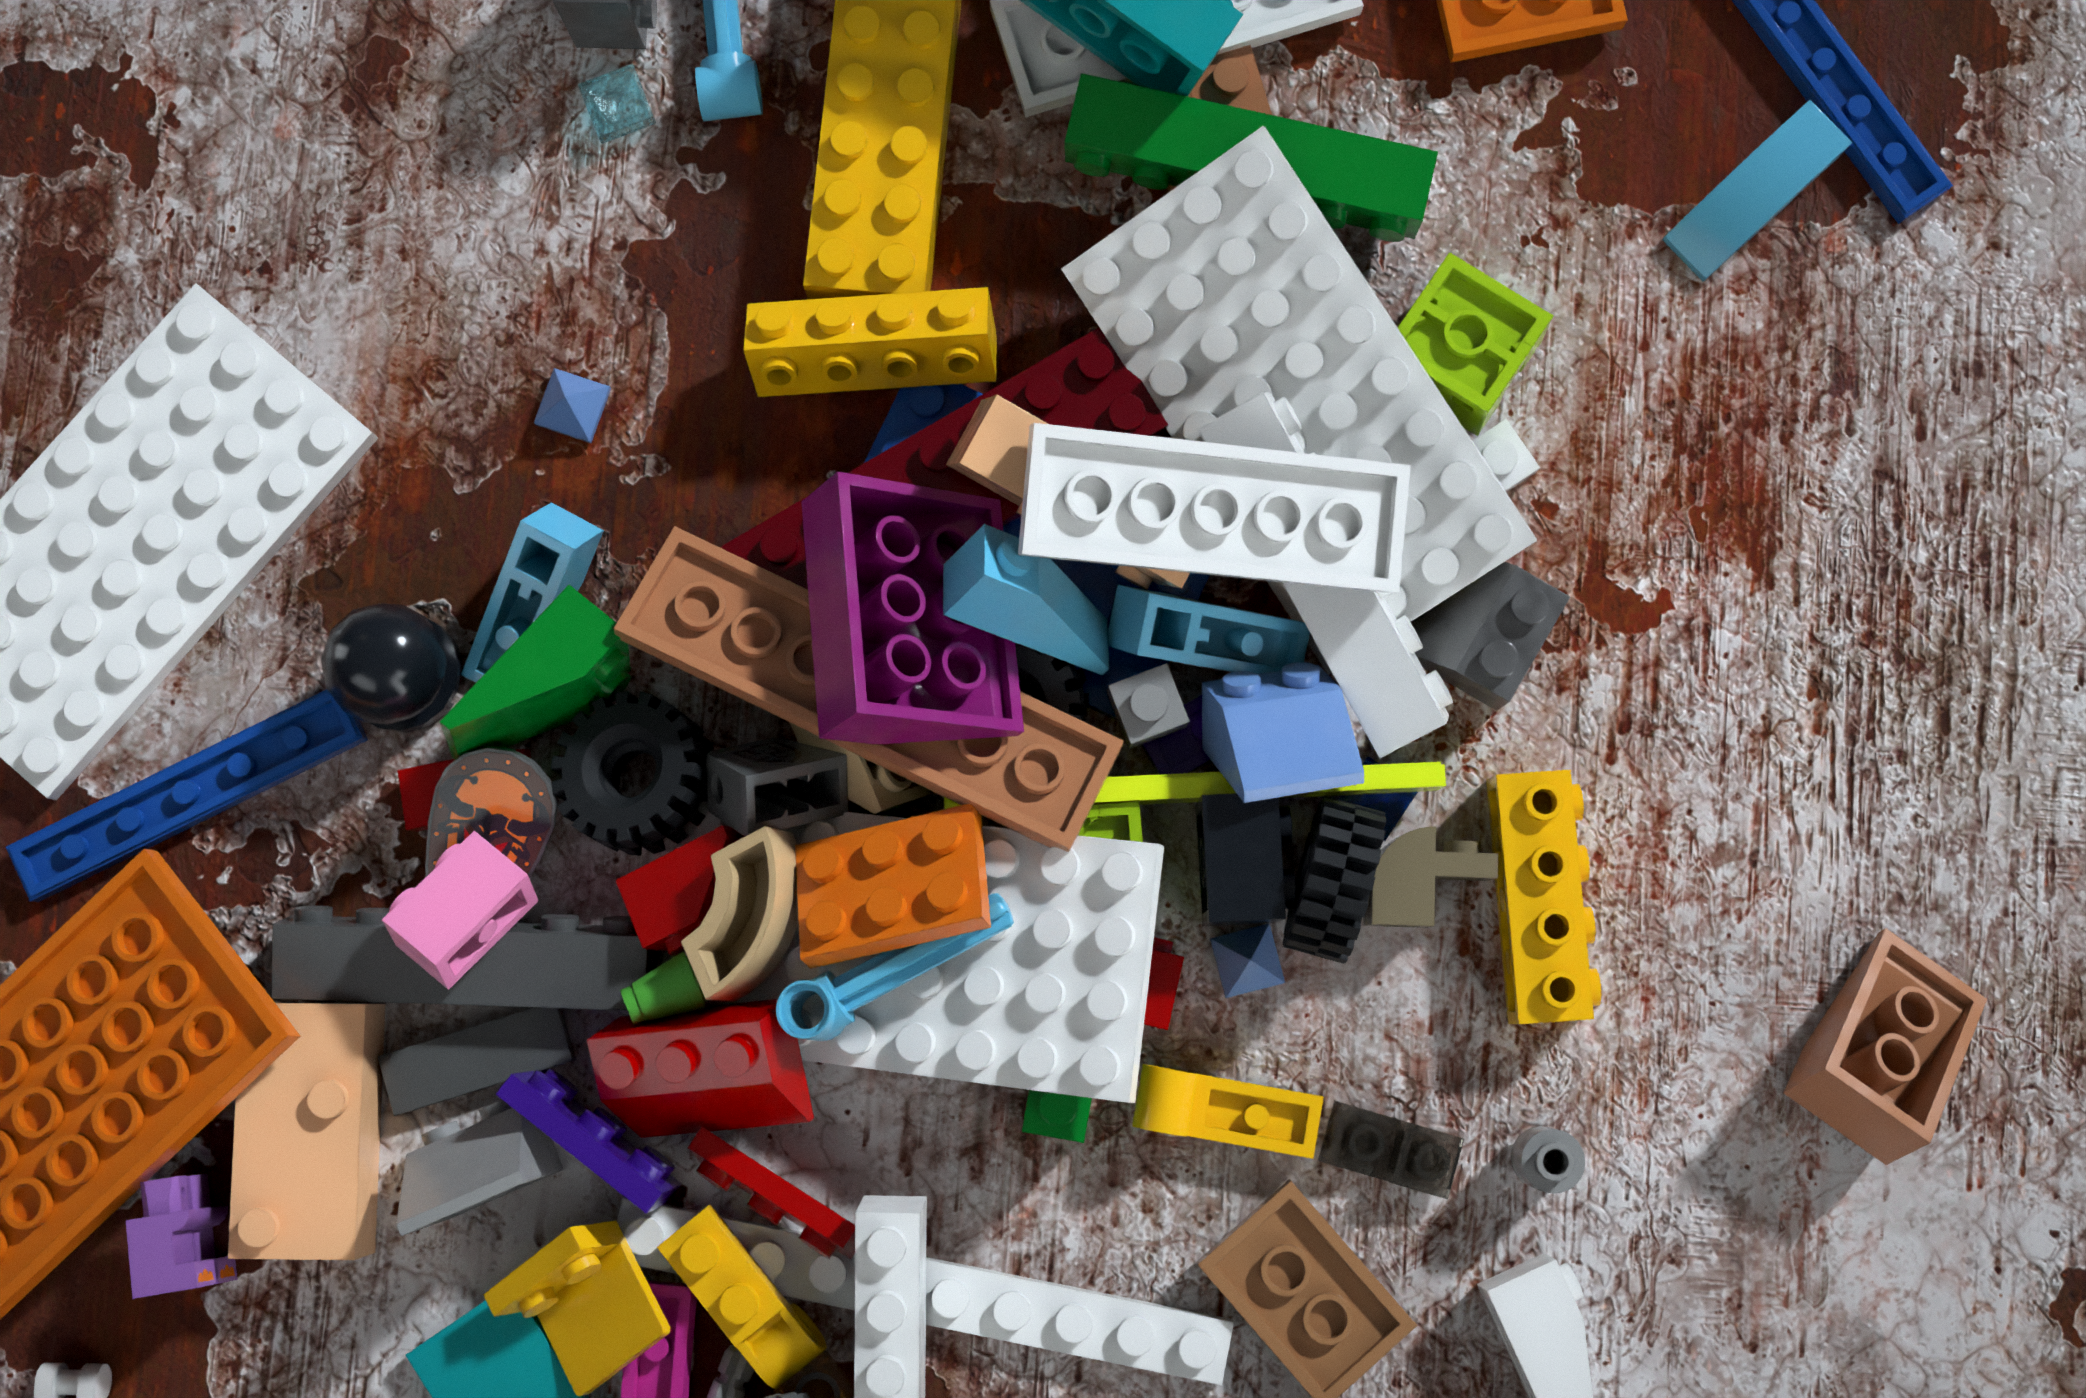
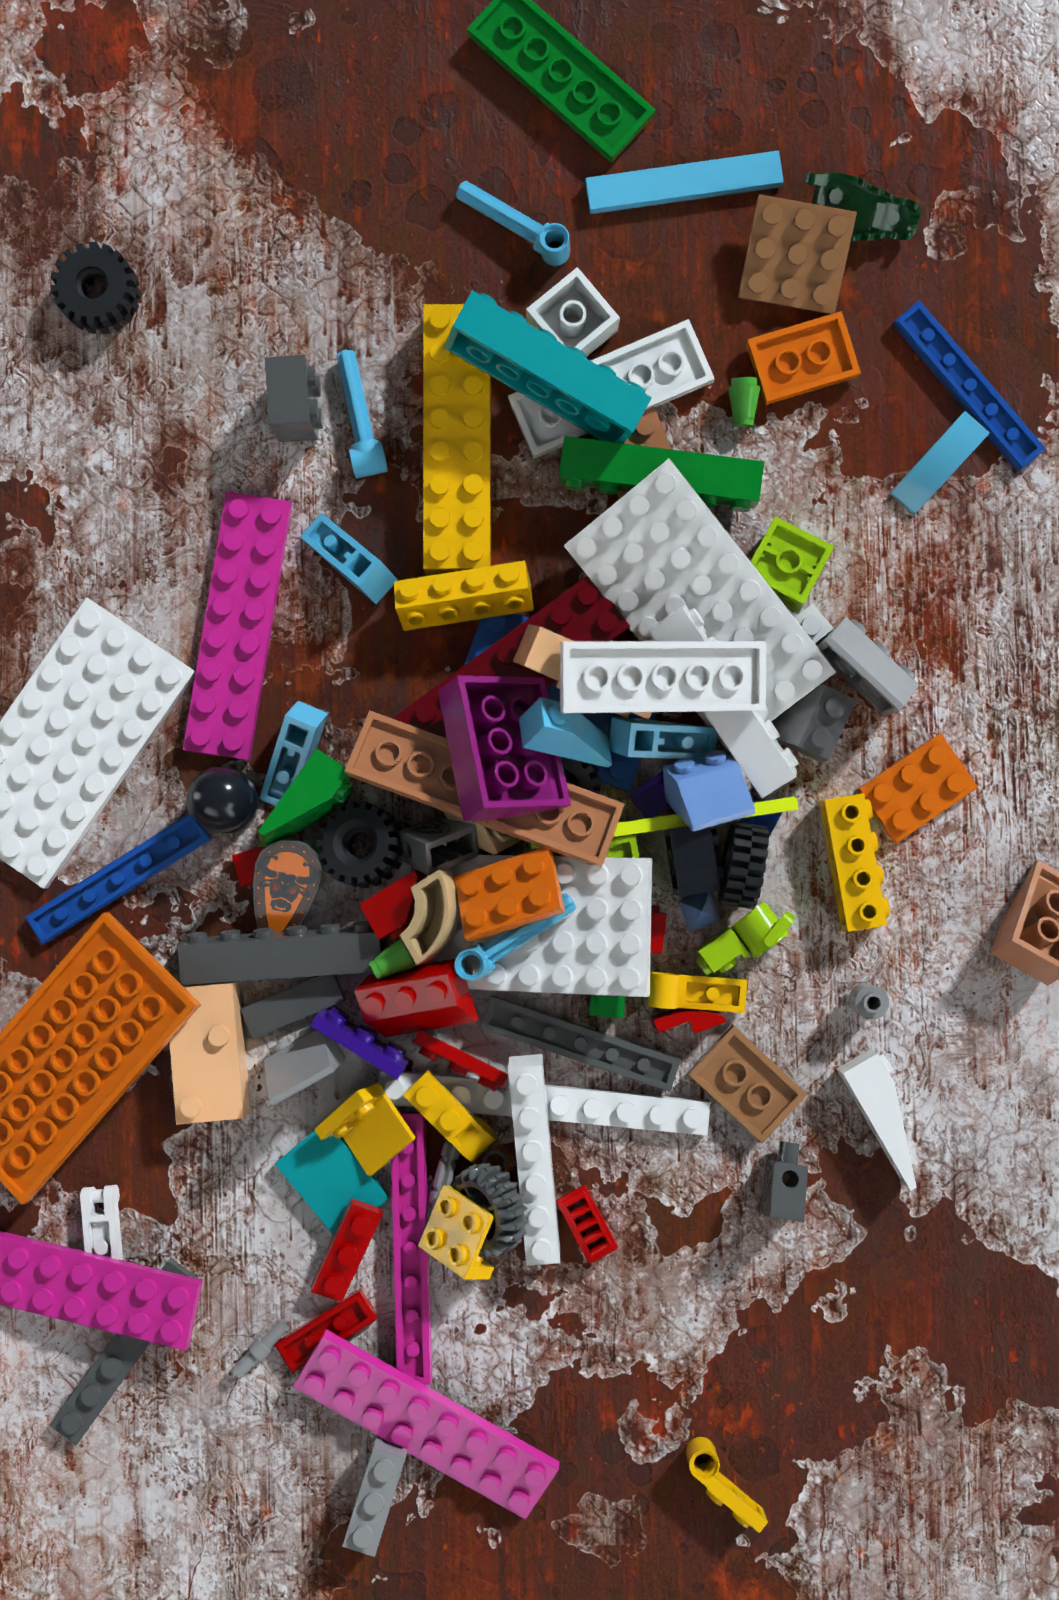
camera: 10 degrees left, 5 degrees up
medium lavender hips [126,1174,238,1299] -> none
bright pink brick [382,831,539,990] -> none
medium blue slope [534,368,611,443] -> none
clear light blue tile [578,63,656,144] -> none
light grey brick [1107,663,1190,750] -> none
clear smoke slope [1318,1100,1464,1199] -> none
dark tan brick [1365,826,1498,928] -> none
none -> dark pink plate [183,491,293,761]
none -> medium azure slope [300,513,398,604]
none -> dark grey plate [481,995,681,1092]
none -> red slope [651,1009,726,1033]
none -> lime brick [695,926,750,976]
none -> bright green cone [728,377,760,427]
none -> lime piece [731,901,795,959]
none -> light grey slope [817,617,919,717]
none -> orange plate [857,733,978,843]

